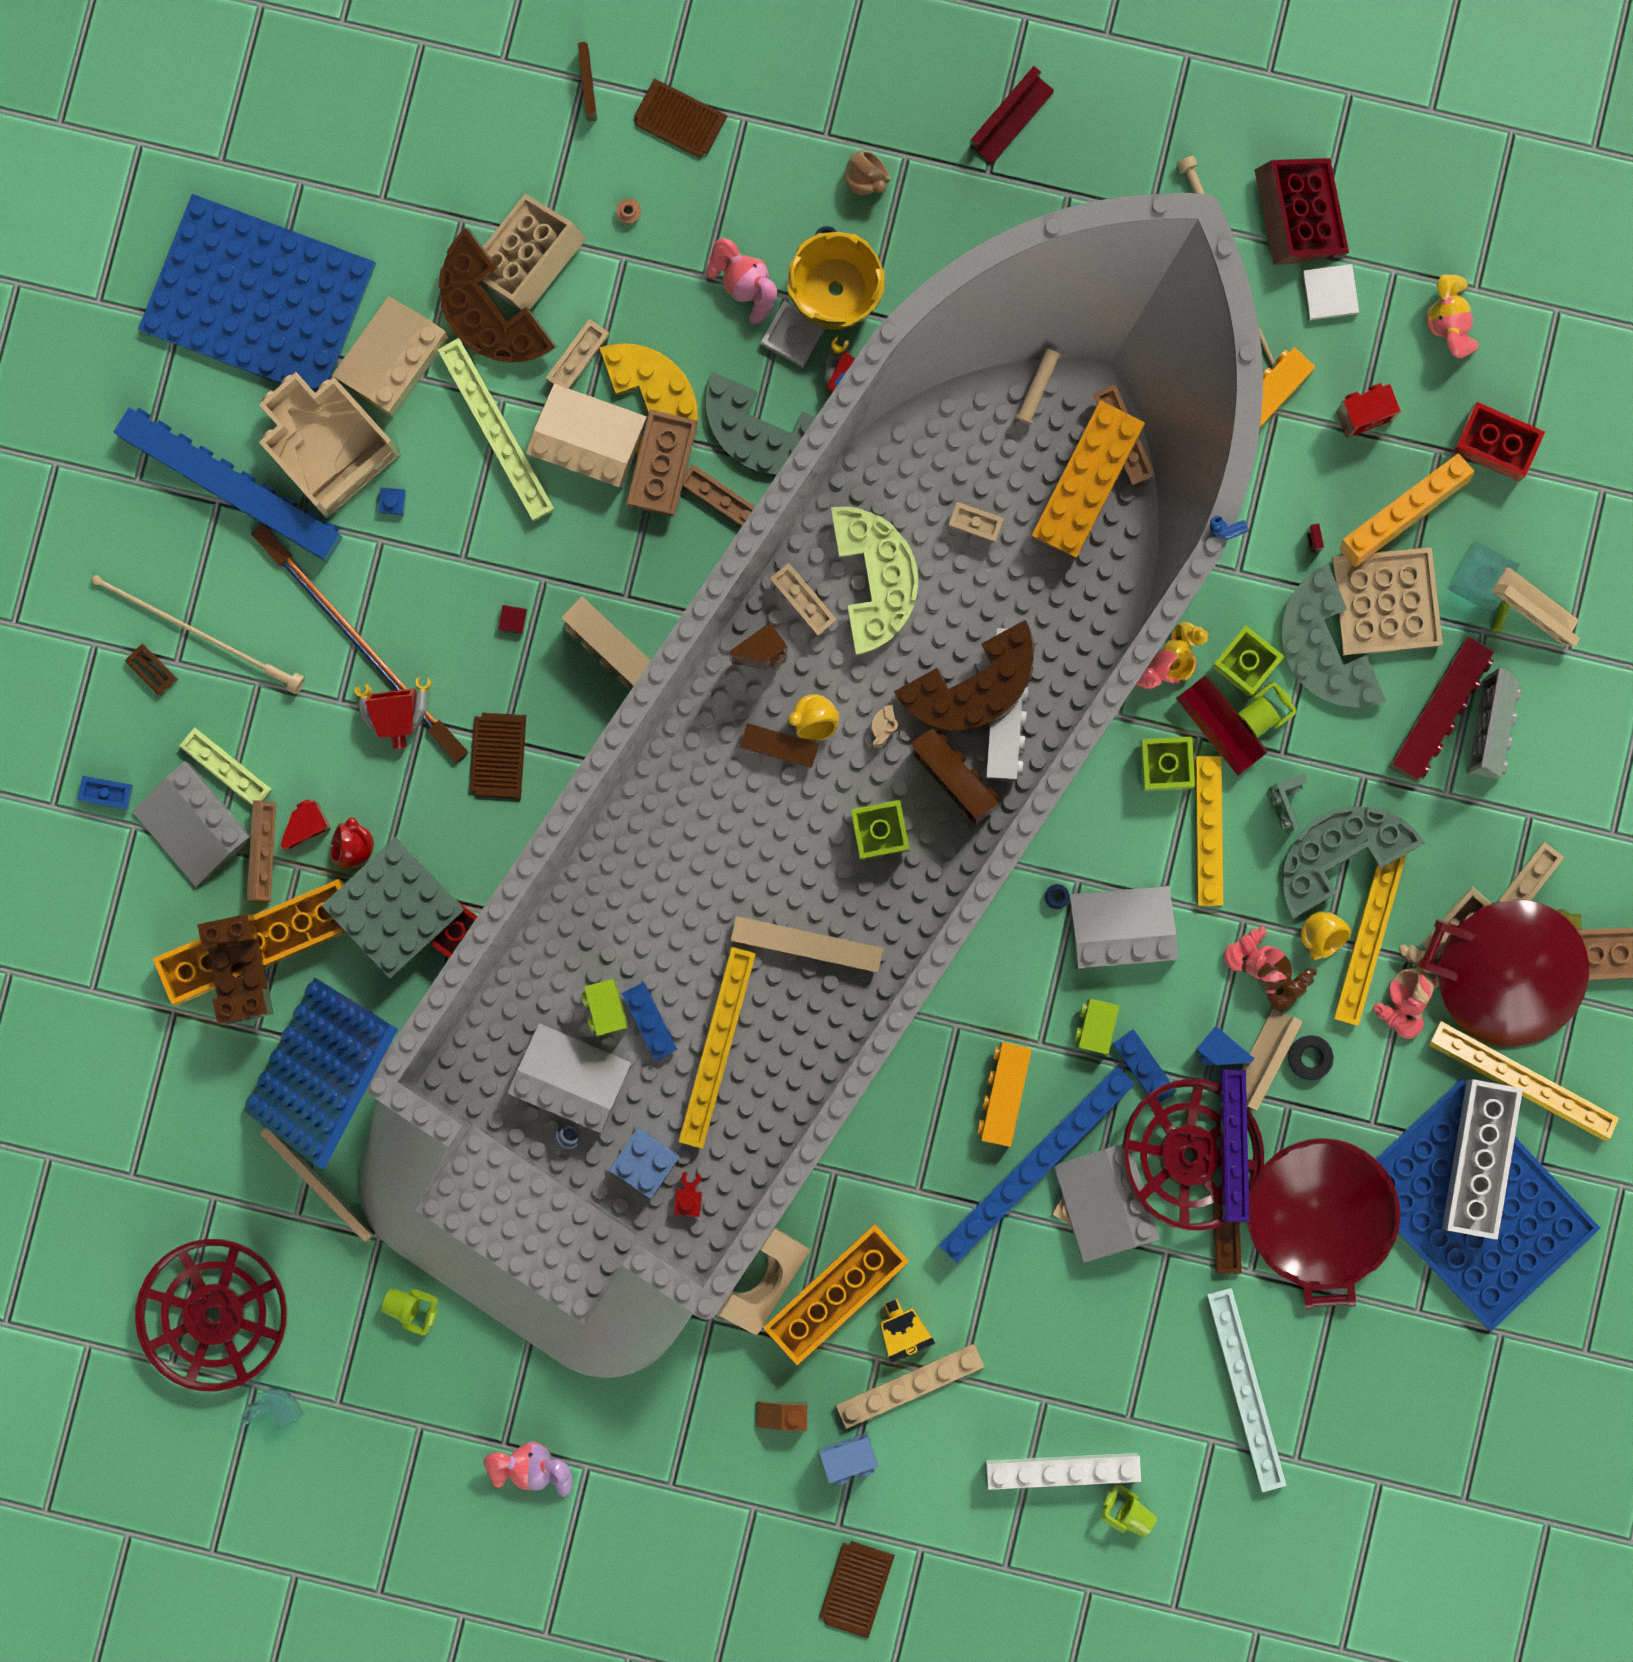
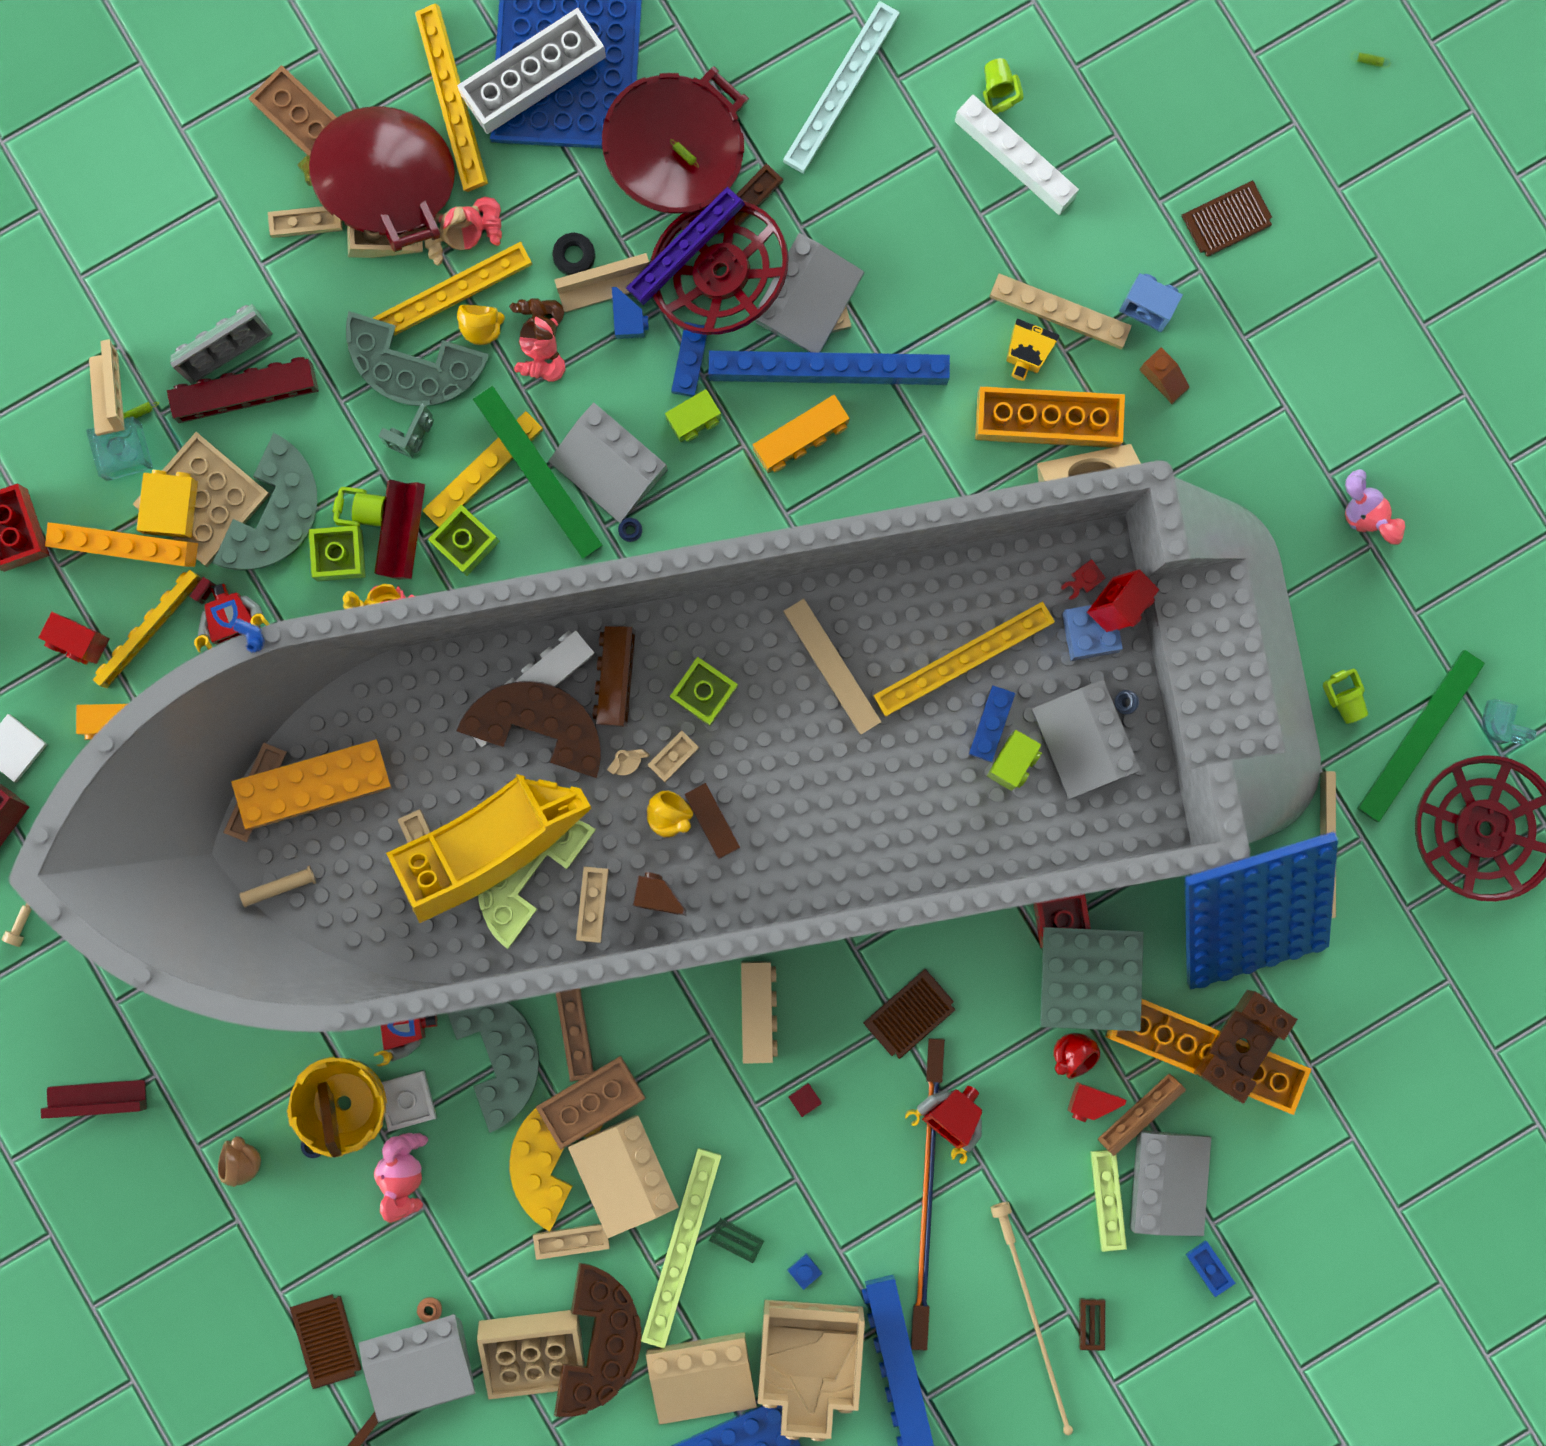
camera: 140 degrees left, 0 degrees up
none -> yellow plate [93,569,202,688]
none -> yellow brick [137,470,198,539]
none -> torso [194,584,269,653]
none -> reddish brown tile [317,1082,342,1158]
none -> light grey slope [359,1314,476,1423]
none -> yellow slope [386,774,591,923]
none -> green tile [473,386,603,559]
none -> tan plate [648,730,699,782]
none -> lime piece [670,141,699,168]
none -> clear green tile [709,1217,764,1263]
none -> red brick [1087,569,1160,632]
none -> green tile [1357,650,1485,822]

